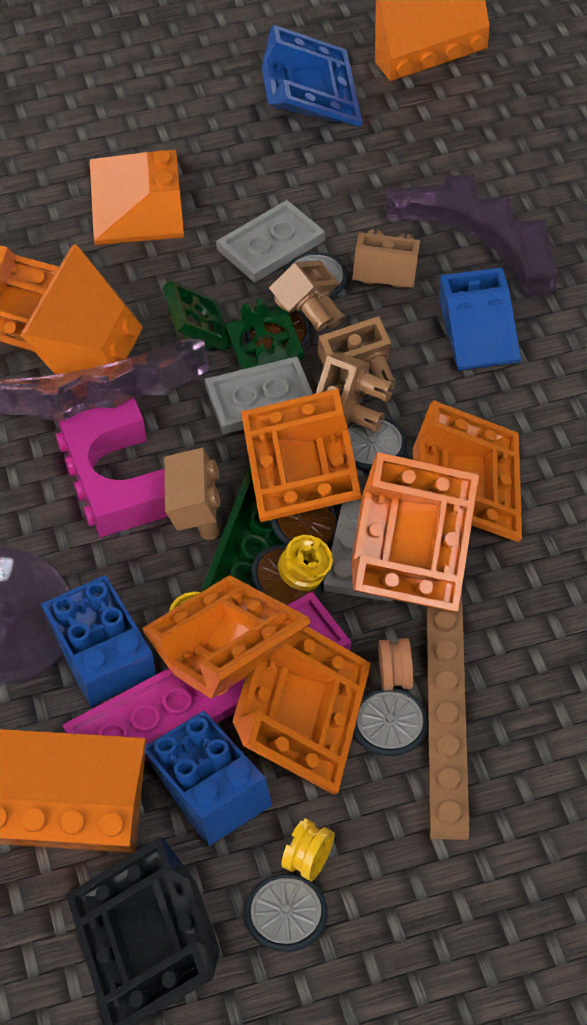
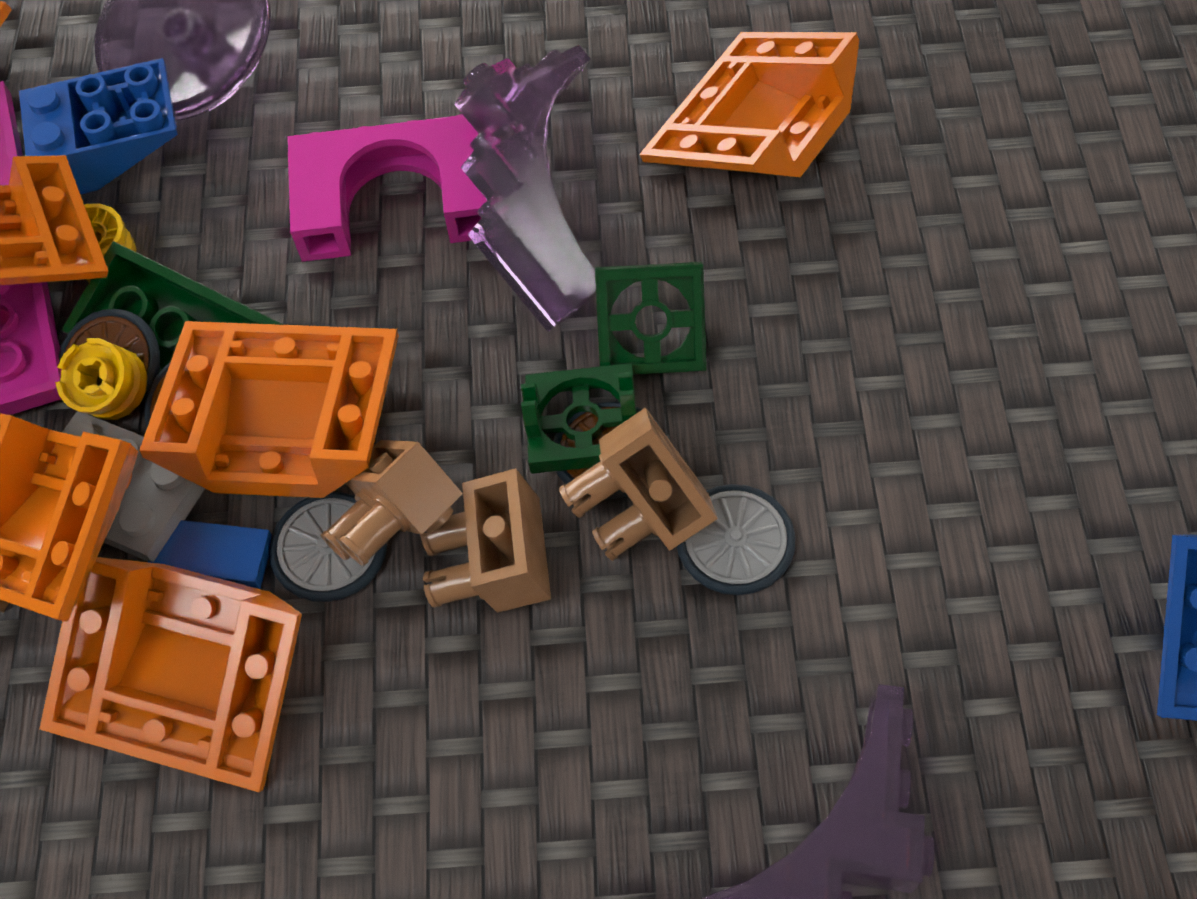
camera: 105 degrees right, 10 degrees up
orange slope [20,244,143,402] -> none
orange slope [90,150,184,245] -> none
medium nougat brick [164,448,221,540] -> none
light grey plate [205,356,313,434] -> none
light grey plate [216,200,325,283] -> none
medium nougat brick [352,229,420,288] -> none
blue slope [439,267,521,370] -> none

